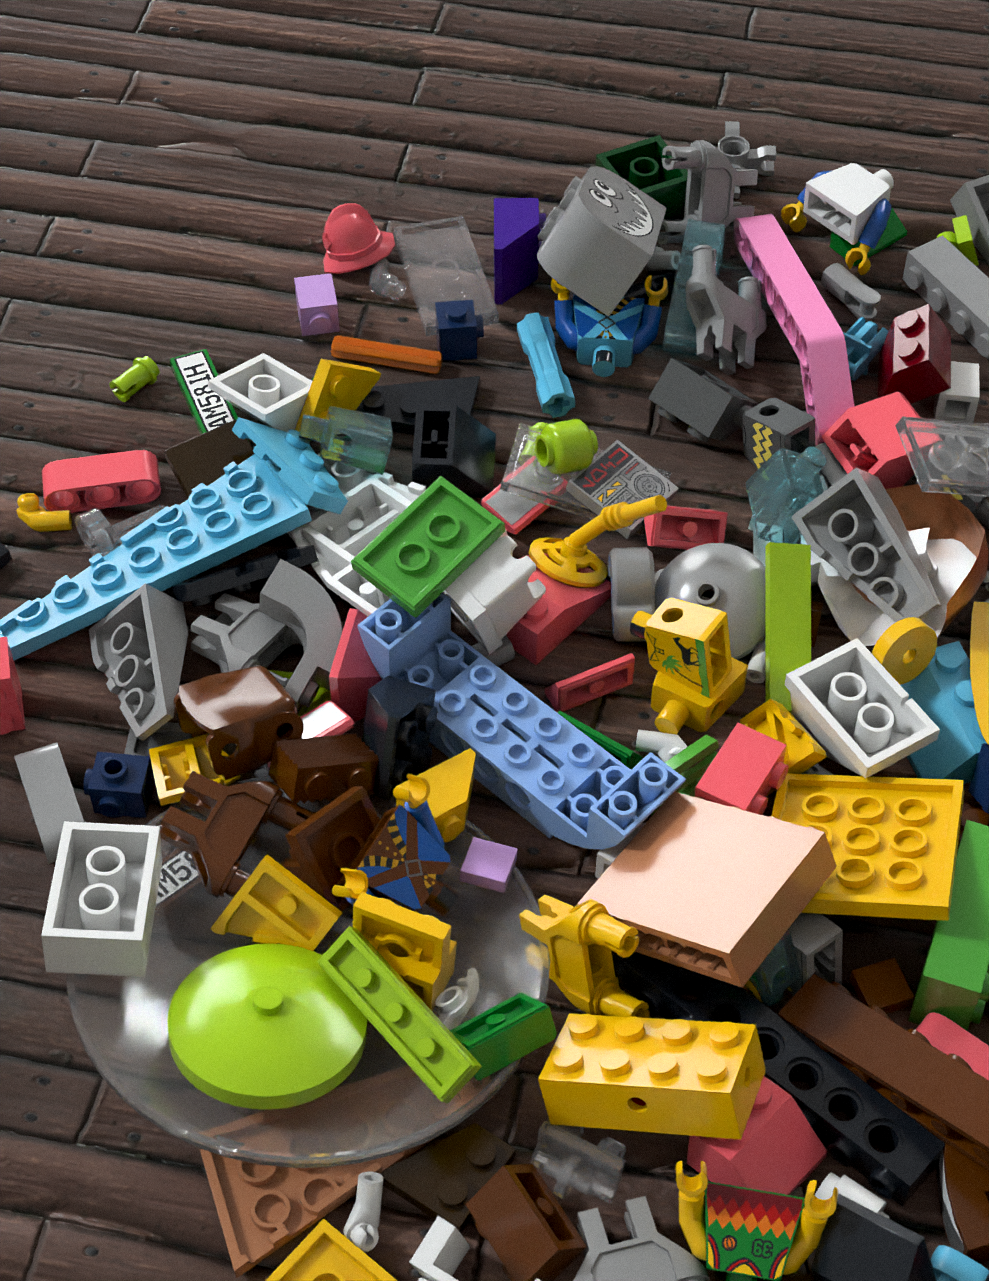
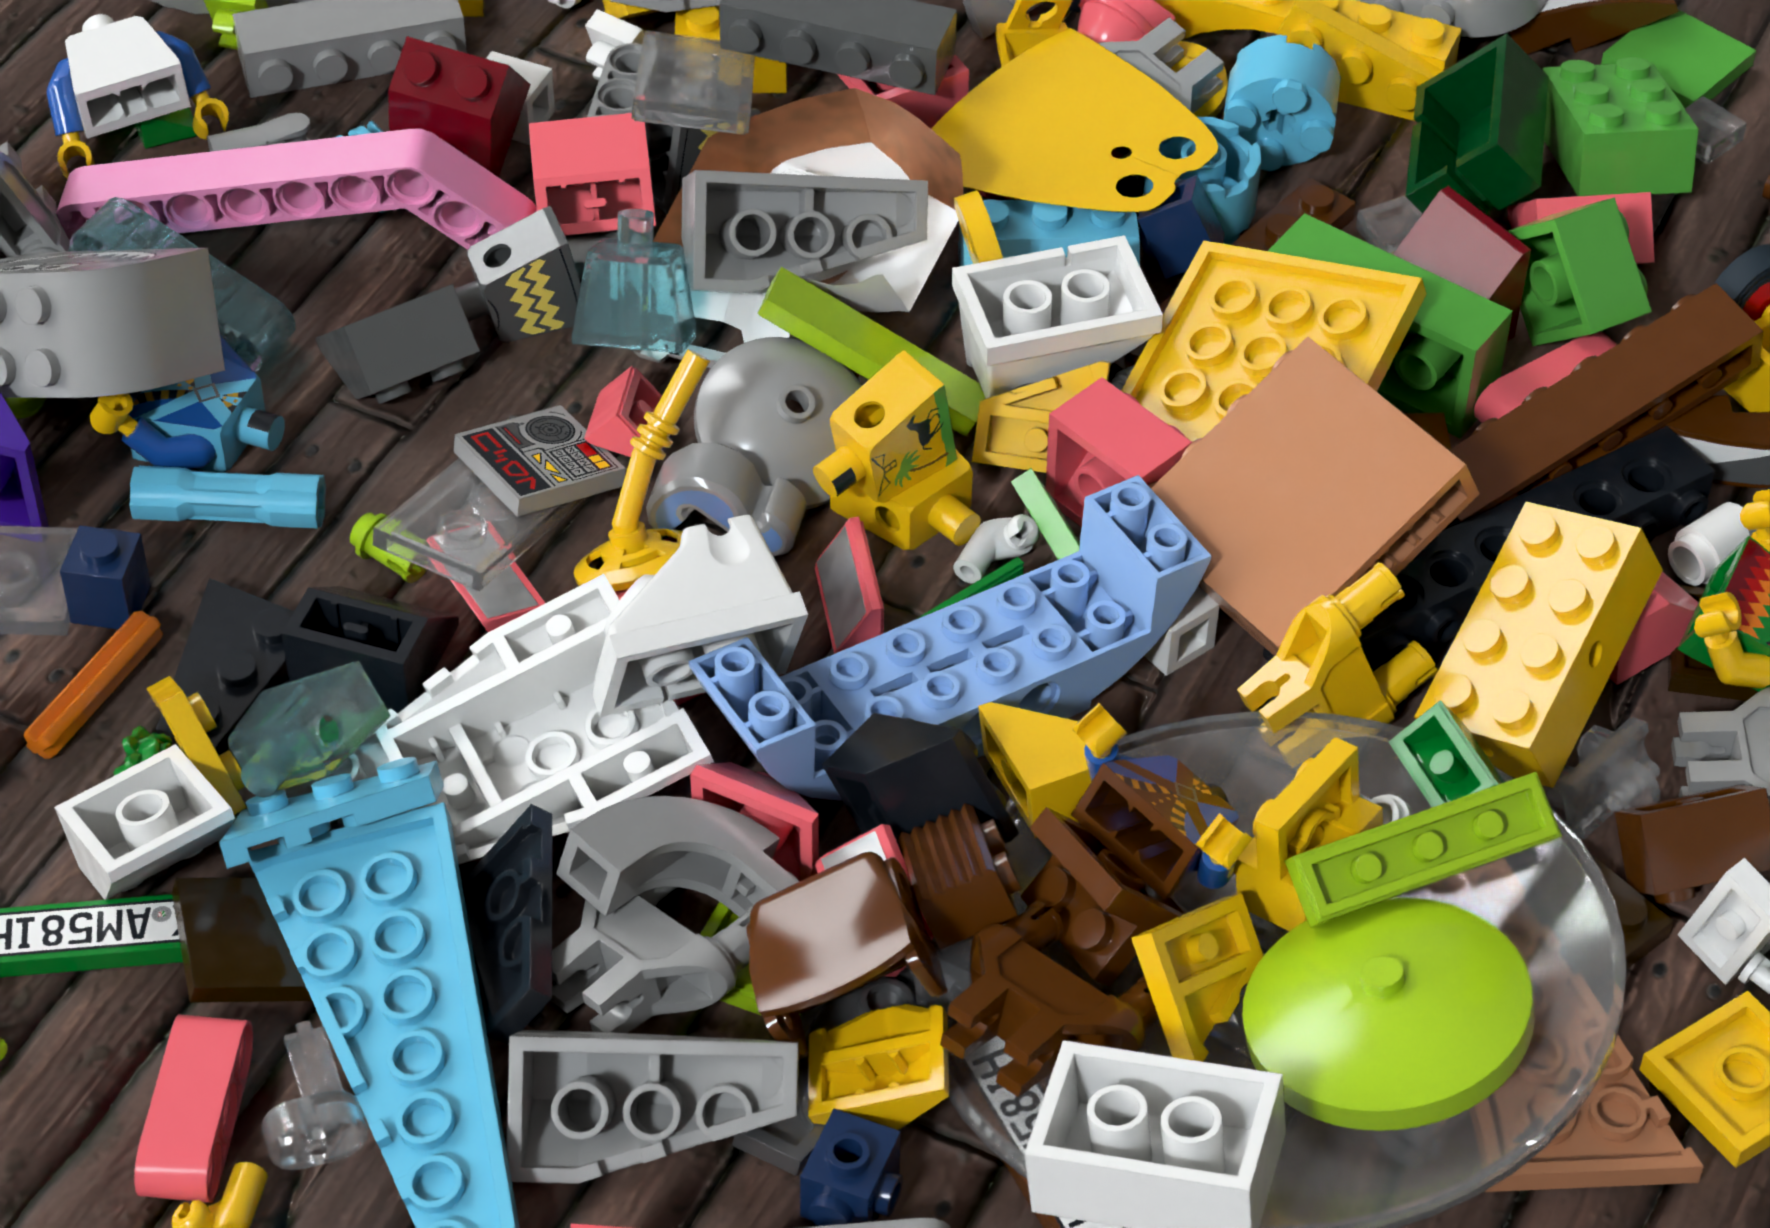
camera: 75 degrees left, 5 degrees down
white arm [344,1172,383,1252] -> none
bright green tile [351,476,505,618] -> none
lavender tile [459,837,518,893] -> none
lime head [535,419,598,475] -> none
light grey connector [686,245,767,375] -> none

